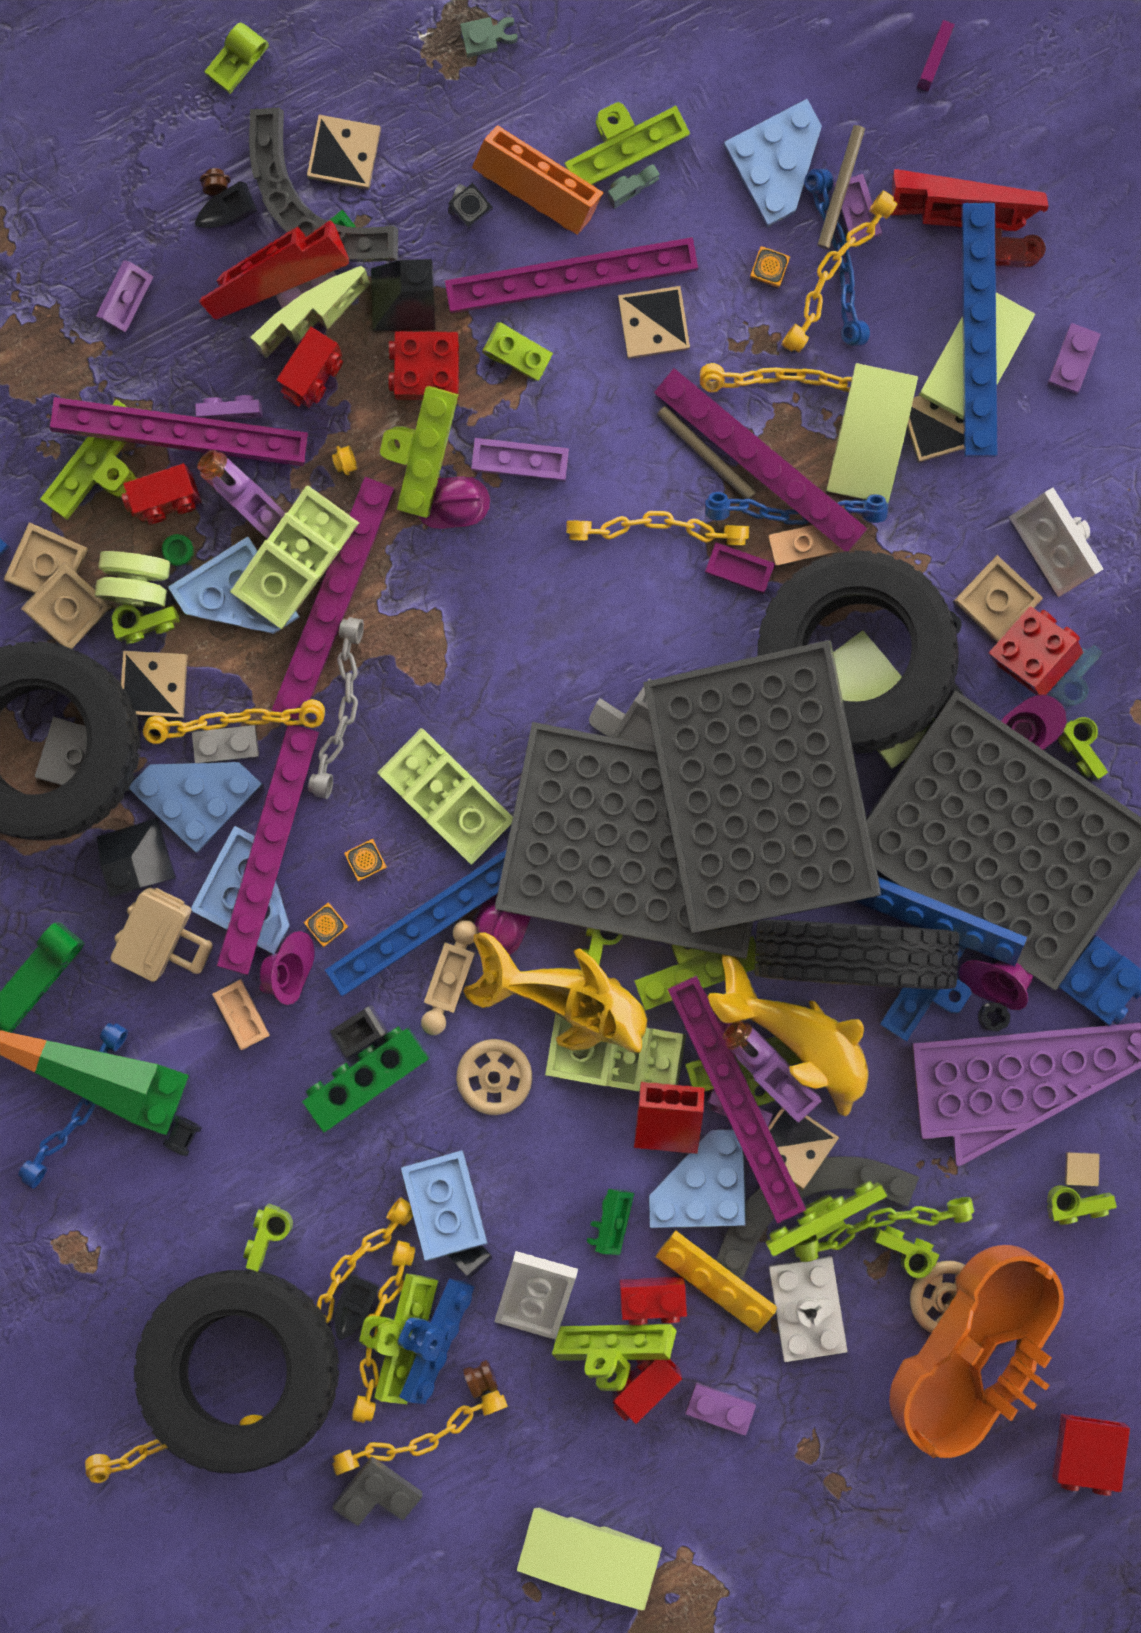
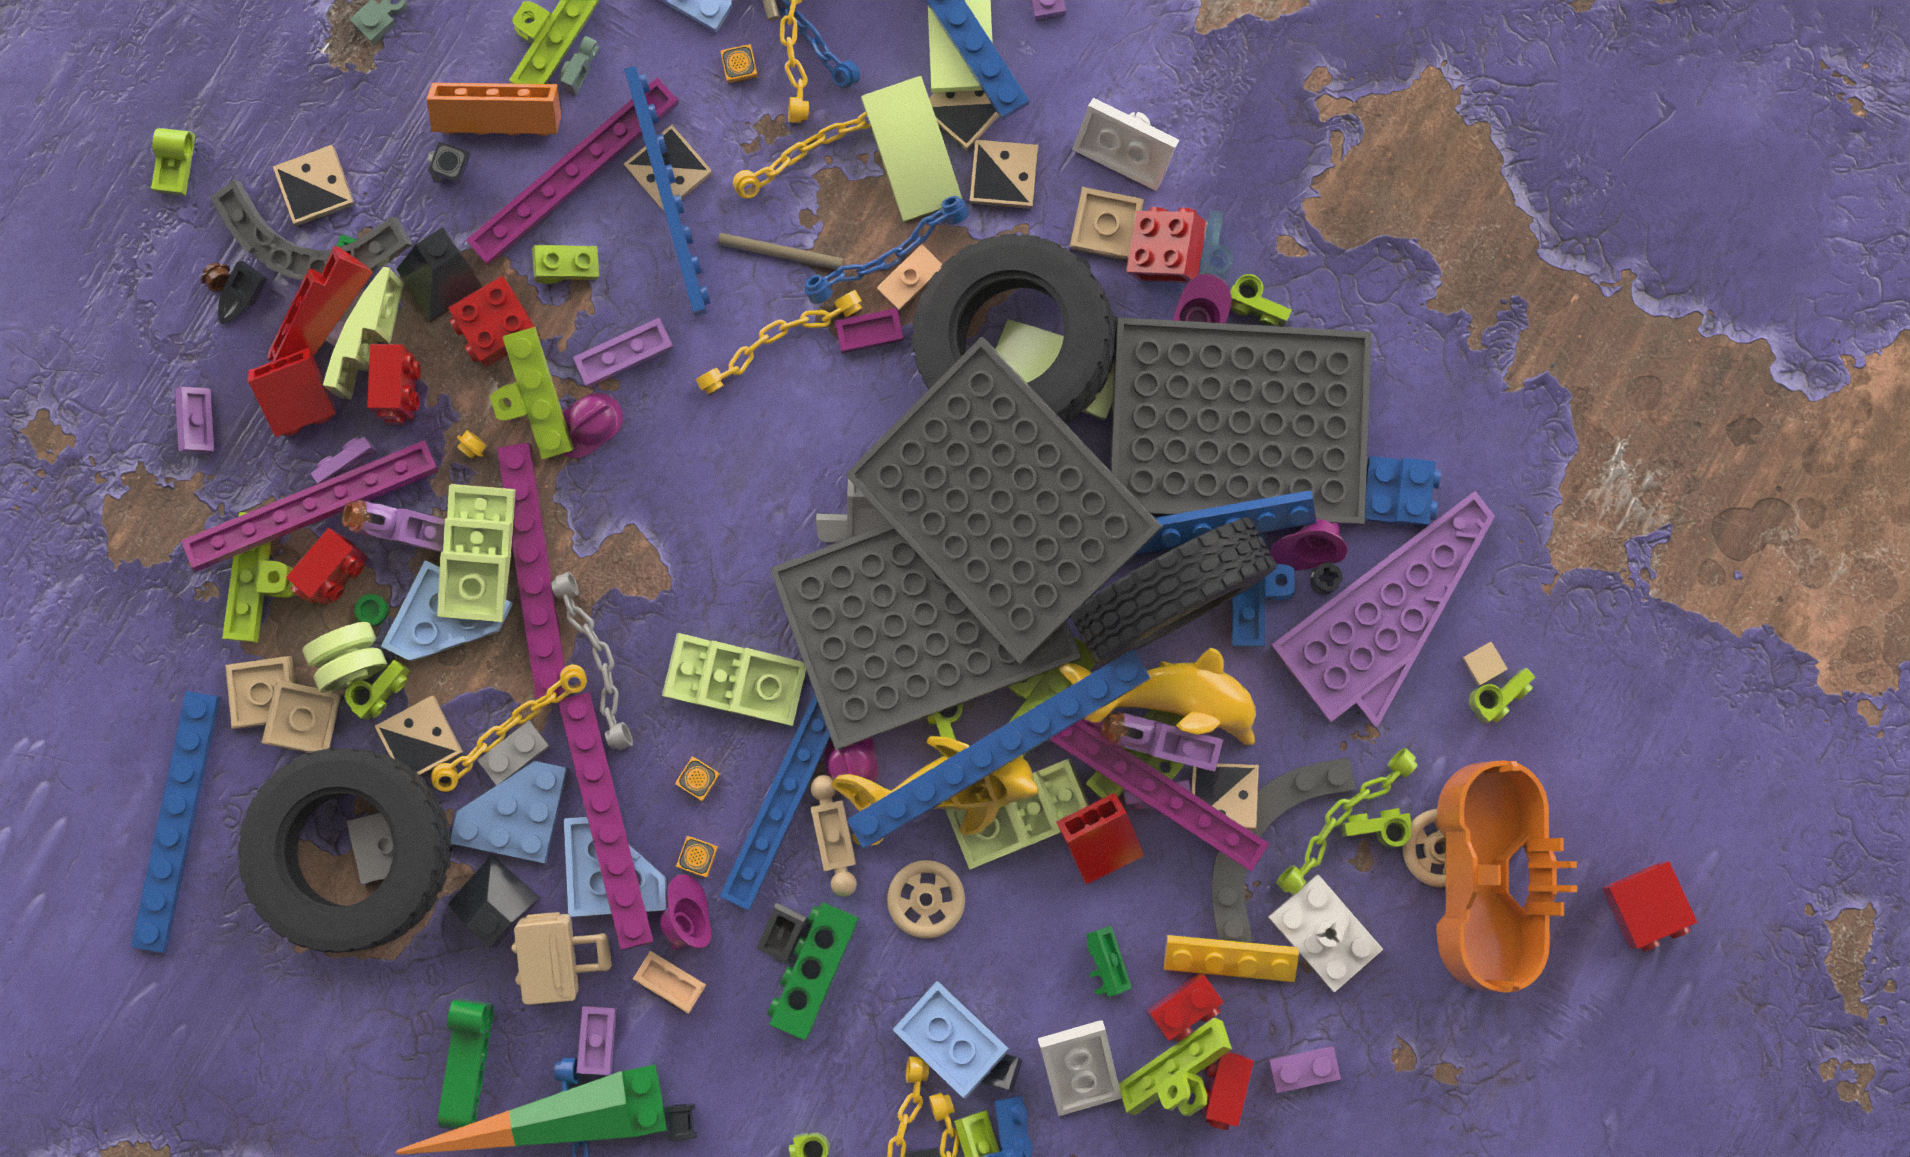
camera: 30 degrees left, 5 degrees down
light blue plate [649,1129,746,1228] -> none
magenta plate [654,368,867,551] -> none
lime plate [765,1181,887,1257] -> none
none -> red brick [248,348,336,437]
none -> medium lavender plate [577,1006,617,1075]
none -> blue plate [624,66,711,317]
none -> blue plate [847,649,1151,848]
none -> tile [970,140,1038,209]

